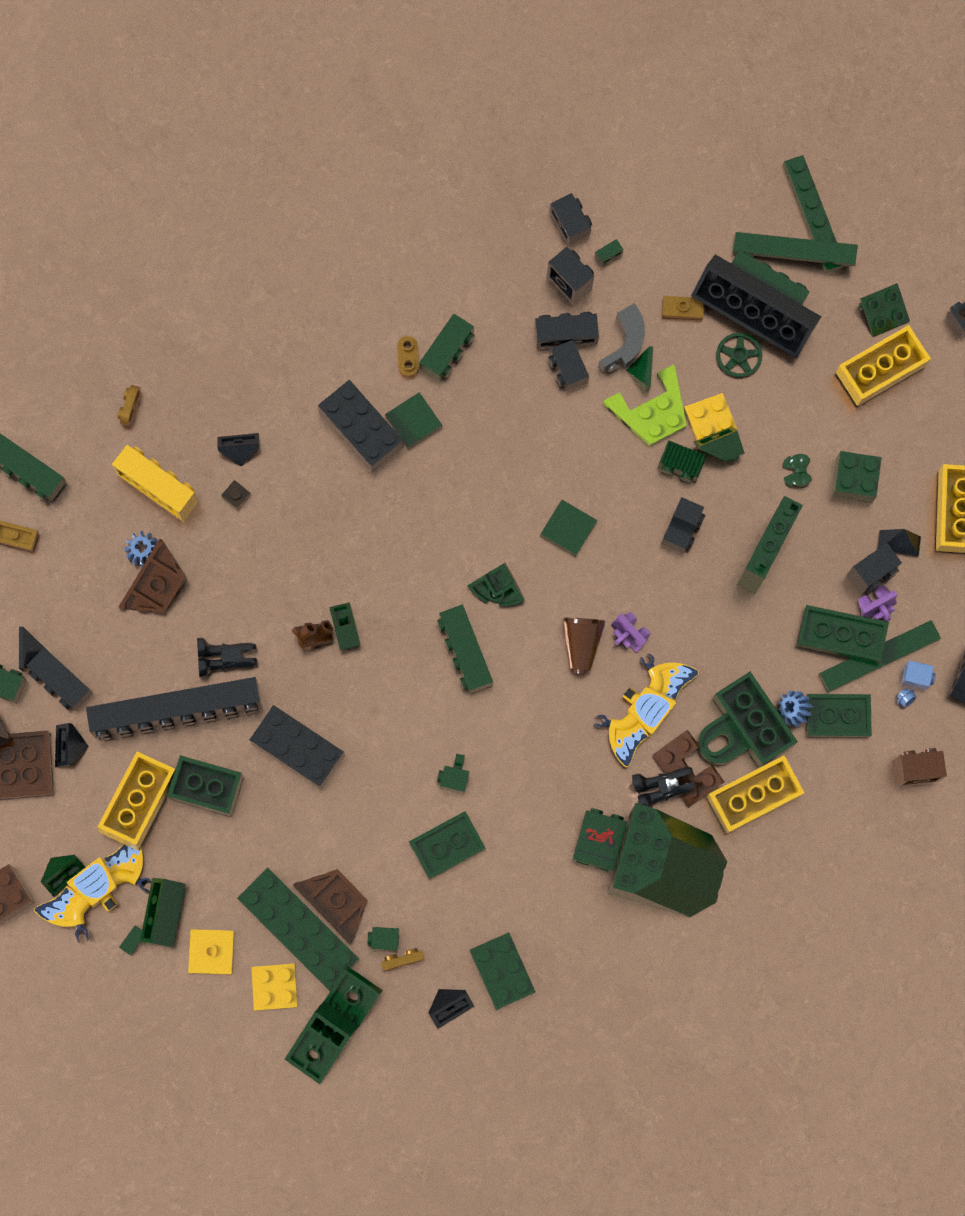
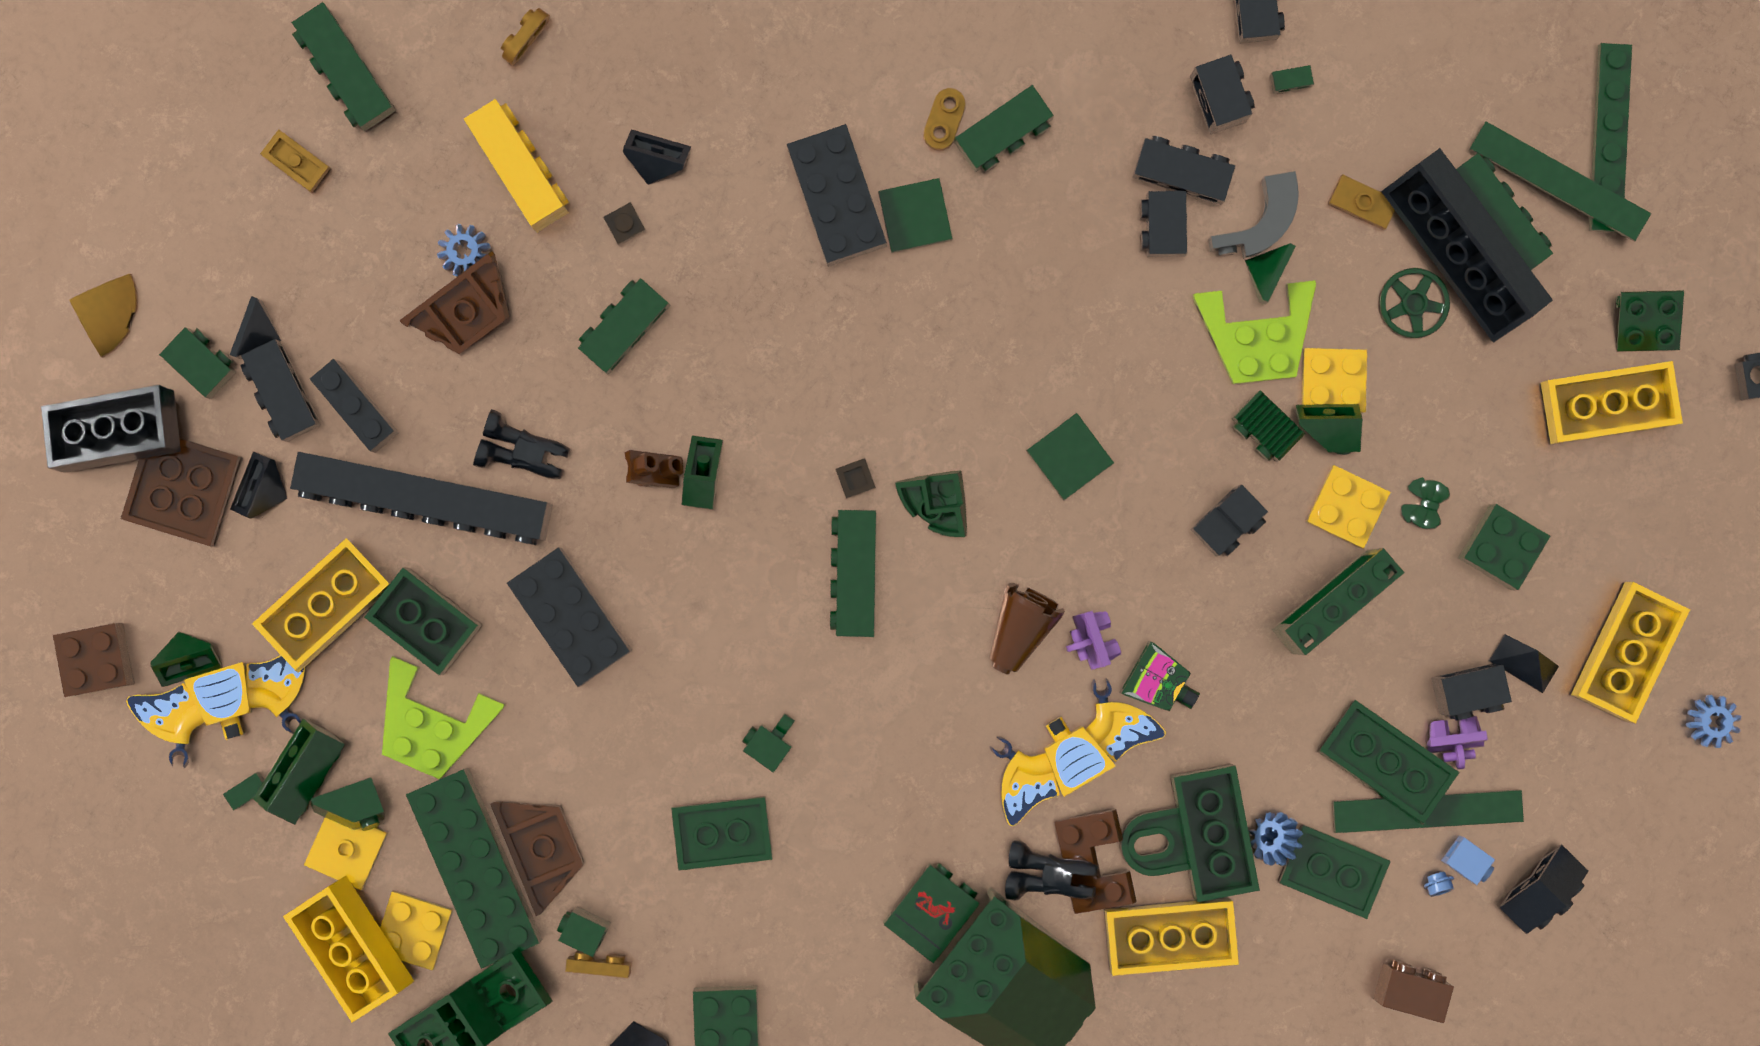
camera: 25 degrees right, 10 degrees up
none -> yellow brick [283,876,415,1022]
none -> black brick [310,359,399,453]
none -> dark green slope [311,778,384,831]
none -> lime wing [382,656,506,779]
none -> dark green brick [578,278,671,375]
none -> dark brown plate [836,458,876,499]
none -> torso [1119,641,1200,711]
none -> yellow plate [1306,465,1391,549]

